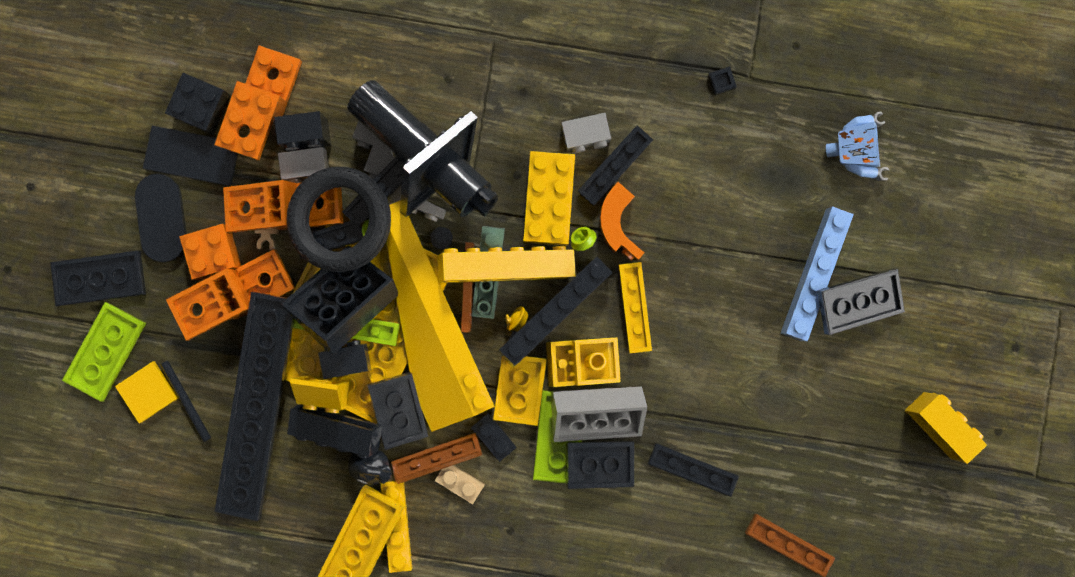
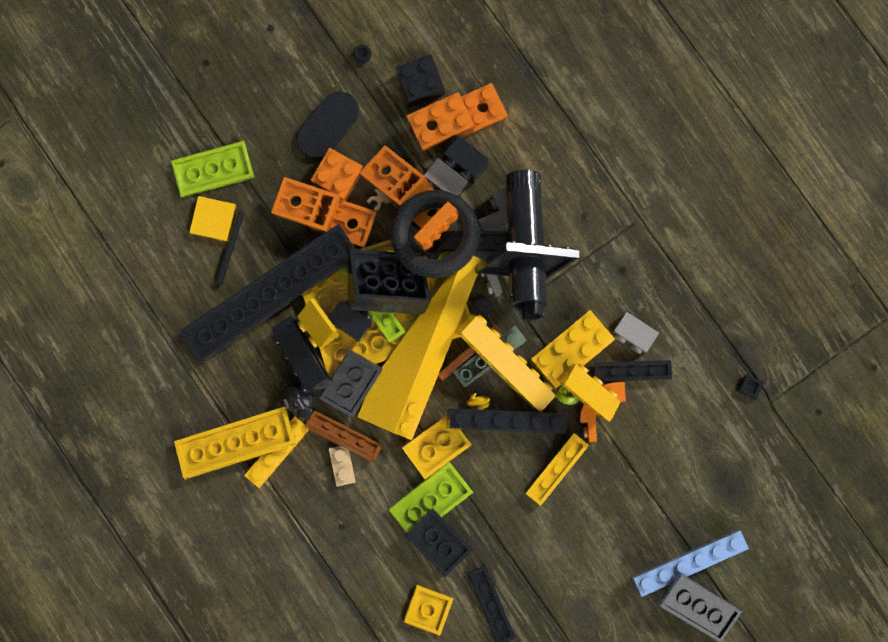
camera: 35 degrees right, 5 degrees down
black tile [50,250,146,306] -> none
black tile [143,125,238,186] -> none
black plate [471,413,517,462] -> none
yellow slope [546,337,620,387] -> none
light grey slope [552,387,647,442] -> none
light blue torso [826,112,889,181] -> none
none -> black plate [353,45,372,64]
none -> yellow tile [403,585,453,636]
none -> orange piece [414,202,458,250]
none -> yellow slope [558,363,620,422]

